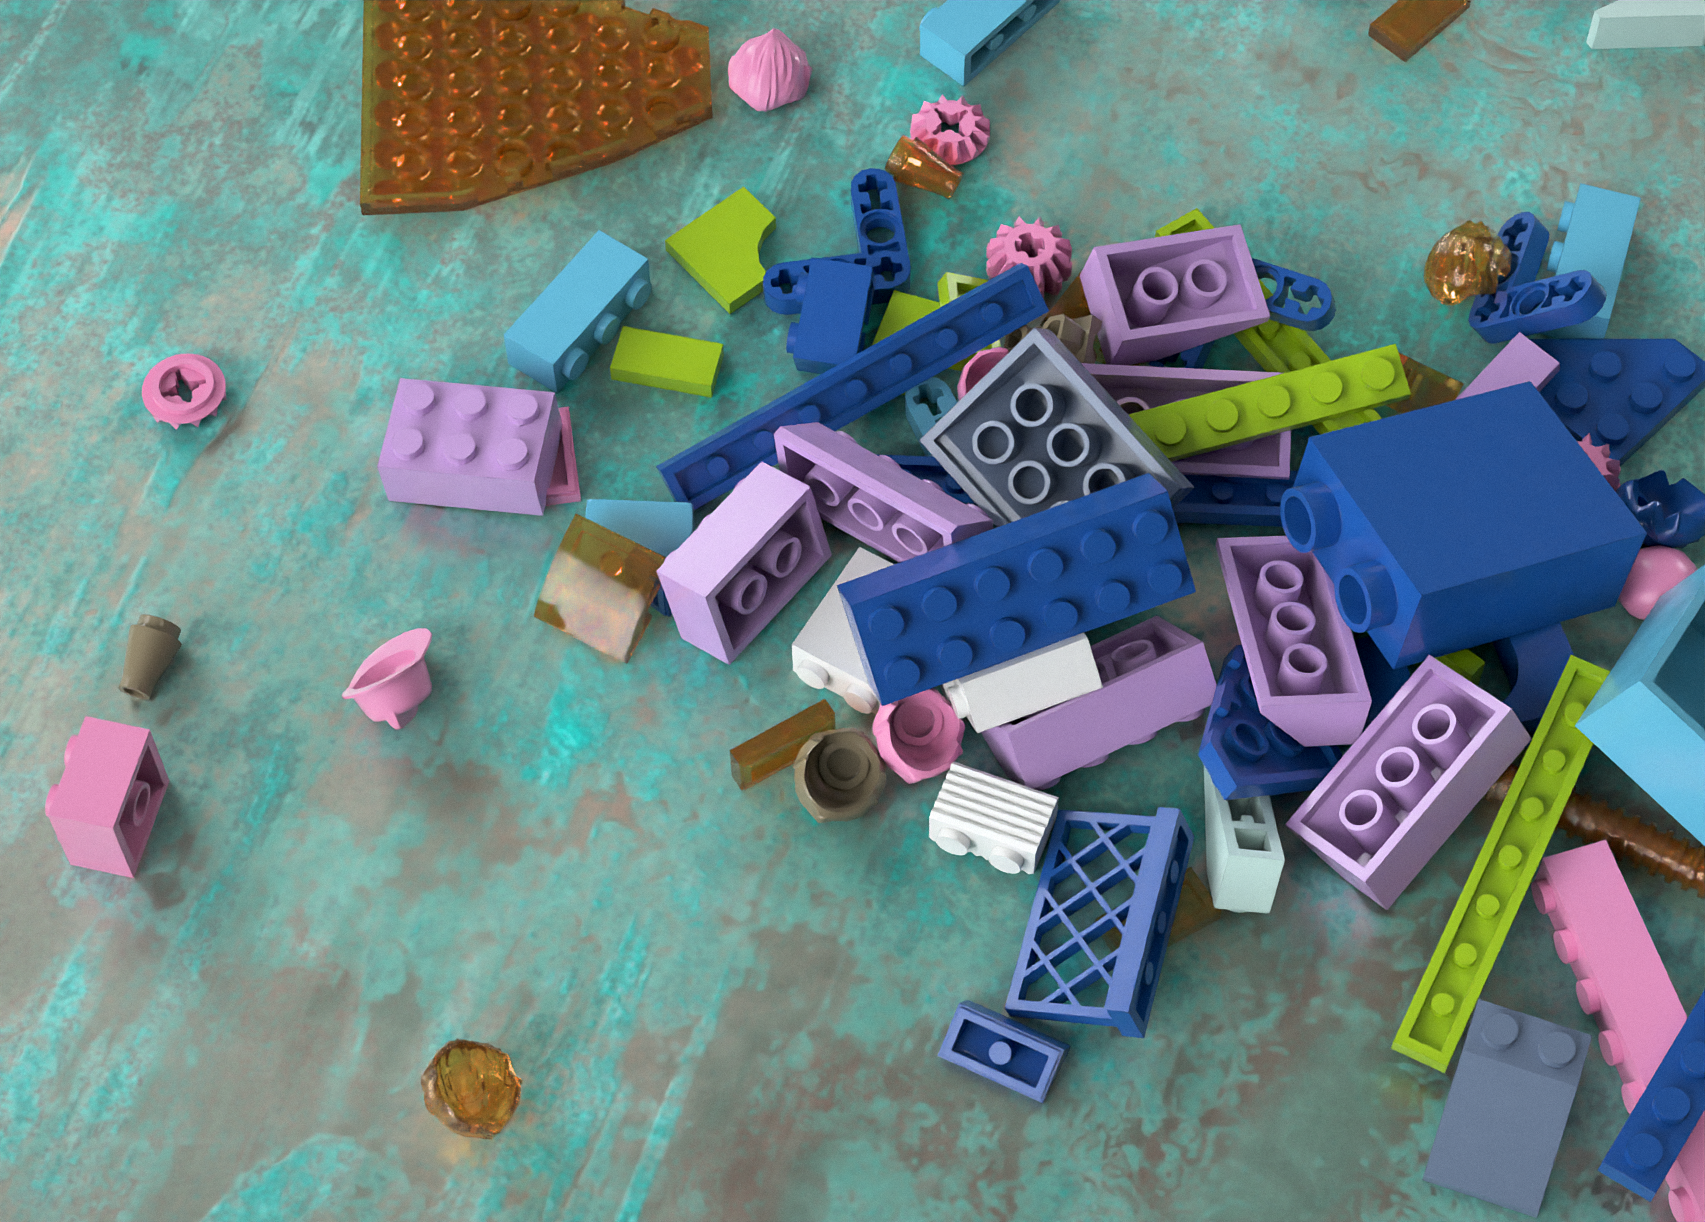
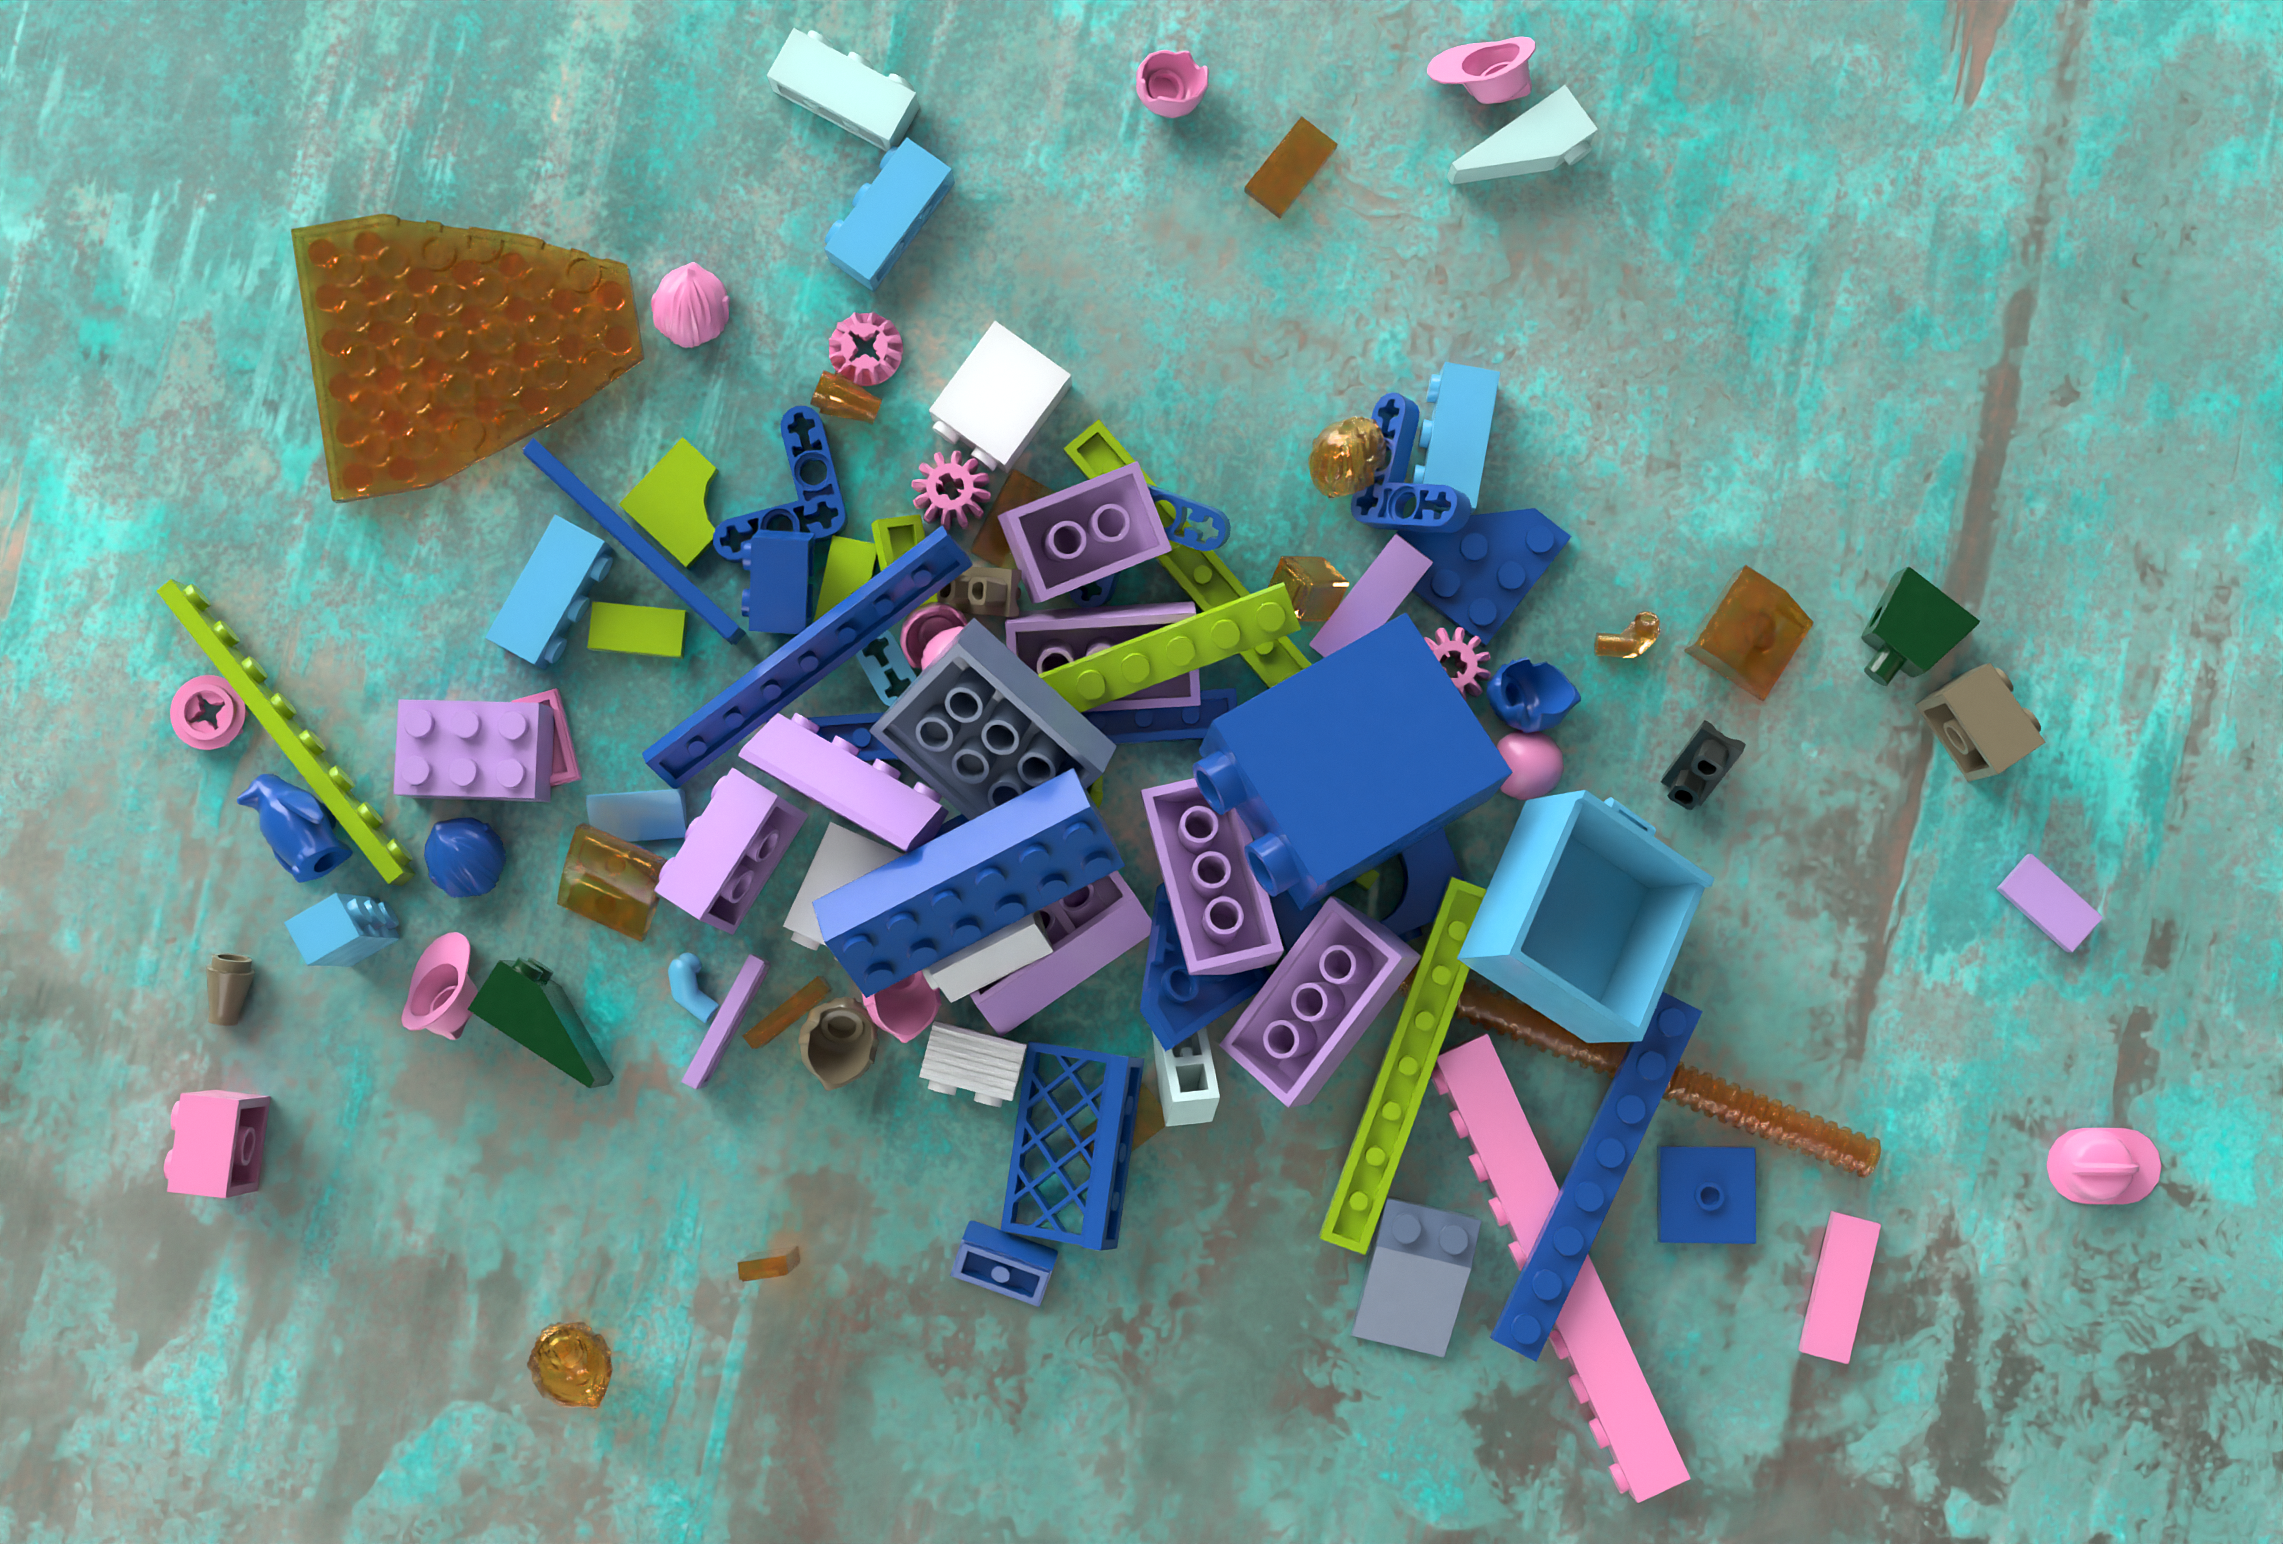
camera: 10 degrees left, 25 degrees up
none -> lime plate [156,579,416,886]
none -> blue animal [237,774,353,883]
none -> medium azure brick [284,893,401,967]
none -> blue hair [424,817,506,898]
none -> dark green slope [467,957,614,1089]
none -> blue tile [522,438,746,645]
none -> medium azure arm [668,952,719,1023]
none -> lavender tile [681,954,771,1089]
none -> clear orange tile [737,1246,800,1282]
none -> white brick [929,321,1072,474]

